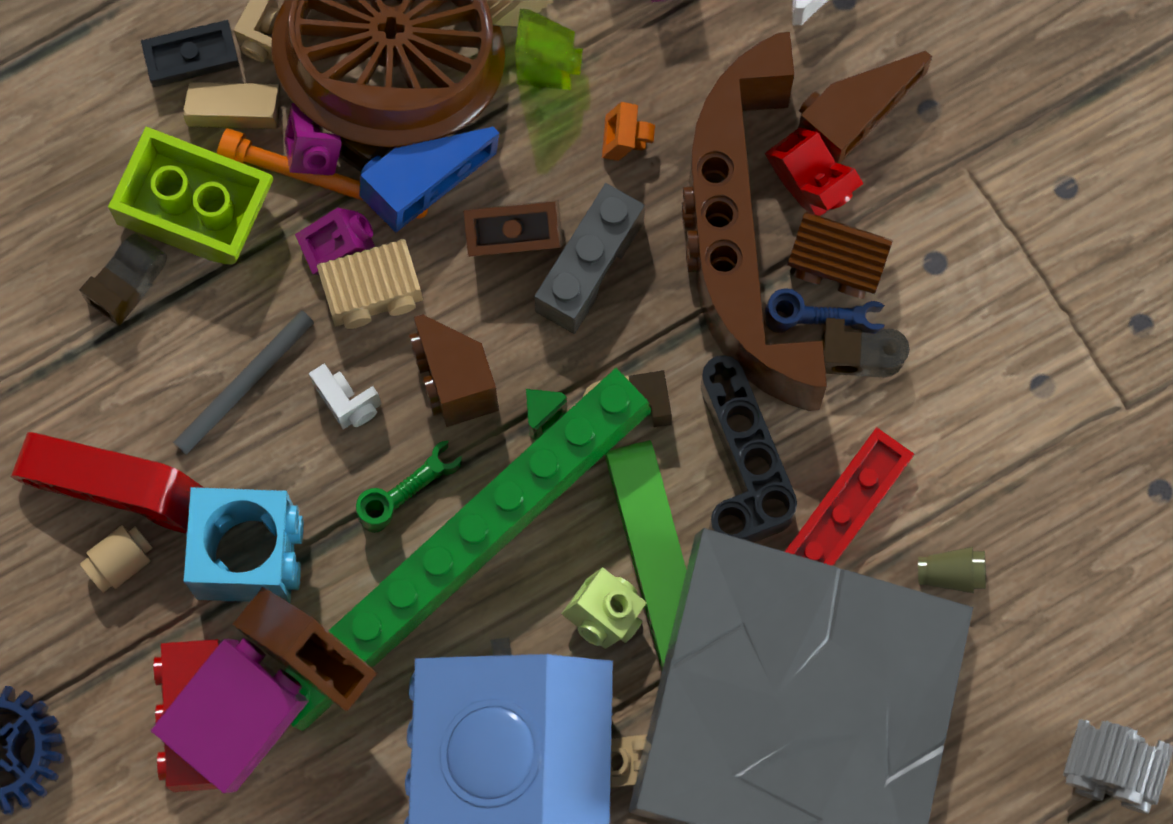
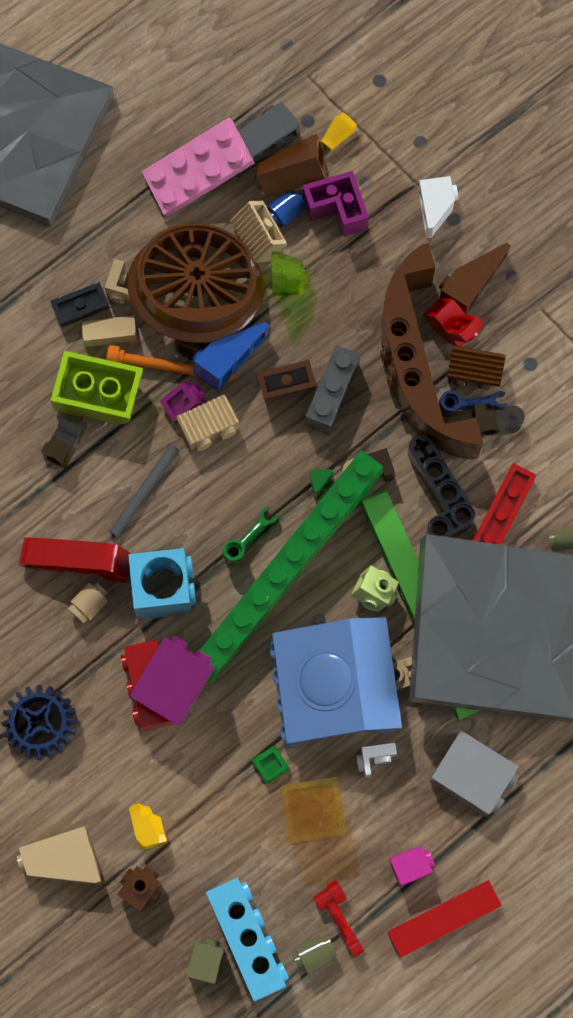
camera: 10 degrees left, 0 degrees up
reddish brown slope [232,587,377,712] -> none
magenta bracket [284,103,341,175] -> none
white bracket [309,363,381,429] -> none
reddish brown slope [409,314,499,427] -> none
orange tile [602,102,655,161] -> none

